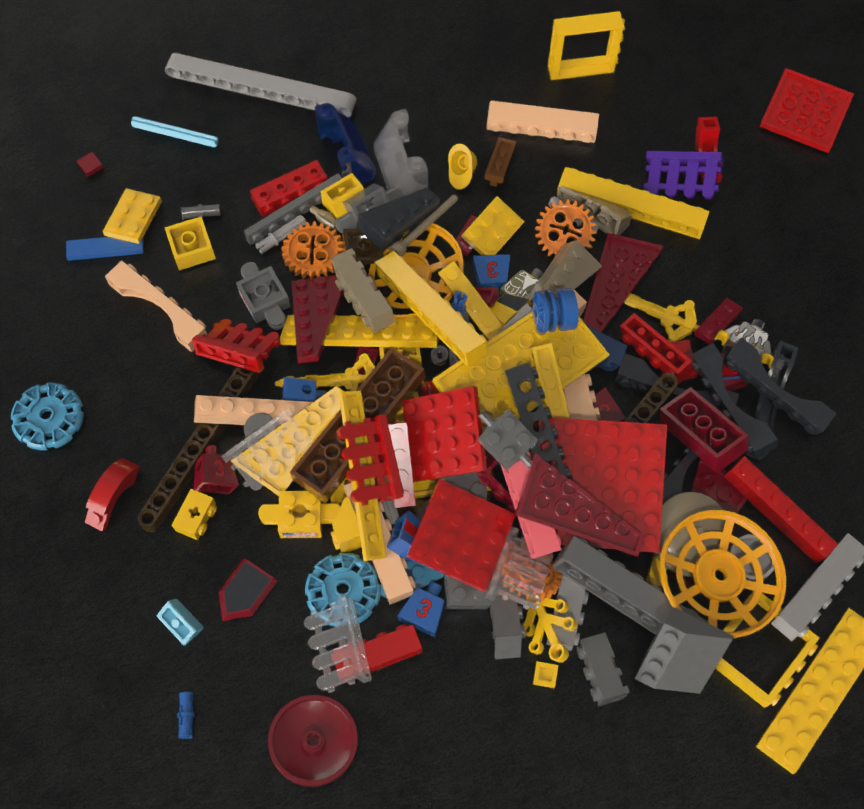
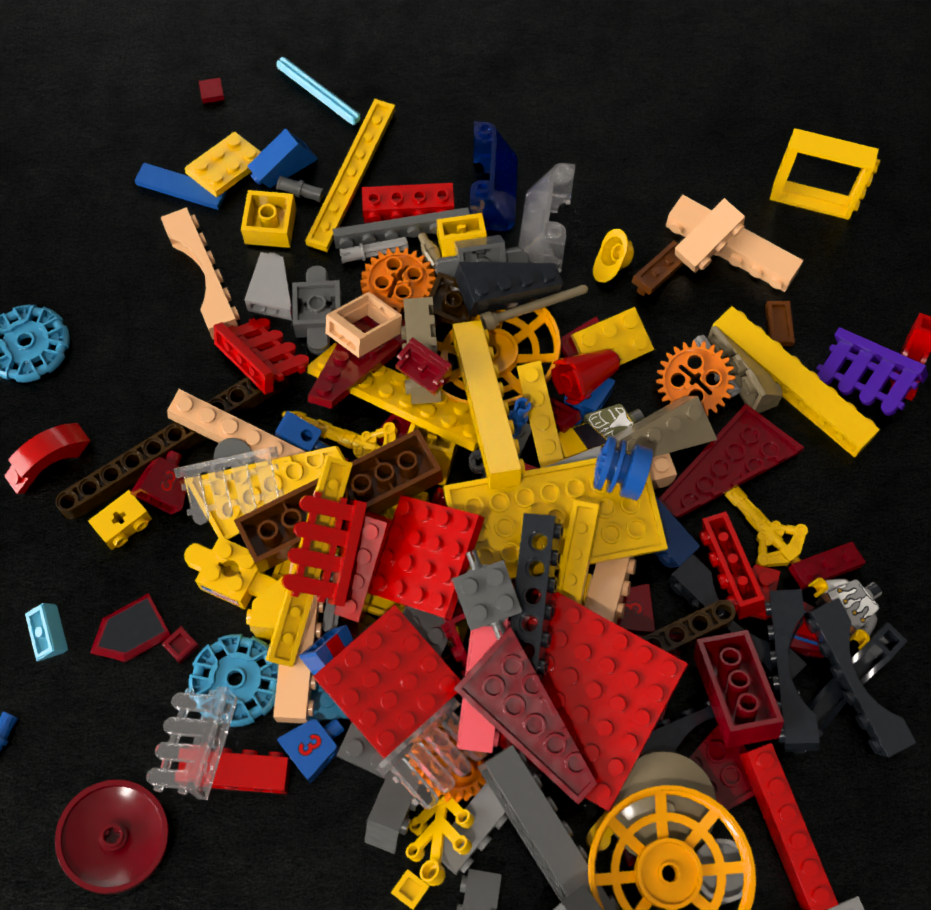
camera: 25 degrees right, 0 degrees up
light grey beam [165,53,356,117] -> none
none -> dark red tile [162,627,199,664]
none -> light grey slope [244,252,293,321]
none -> blue slope [247,128,318,188]
none -> yellow plate [305,99,395,252]
none -> light nougat window [326,292,402,358]
none -> dark red hinge [396,337,452,396]
none -> red cone [551,349,620,405]
none -> light nougat brick [675,198,745,273]
none -> reddish brown tile [765,301,795,346]

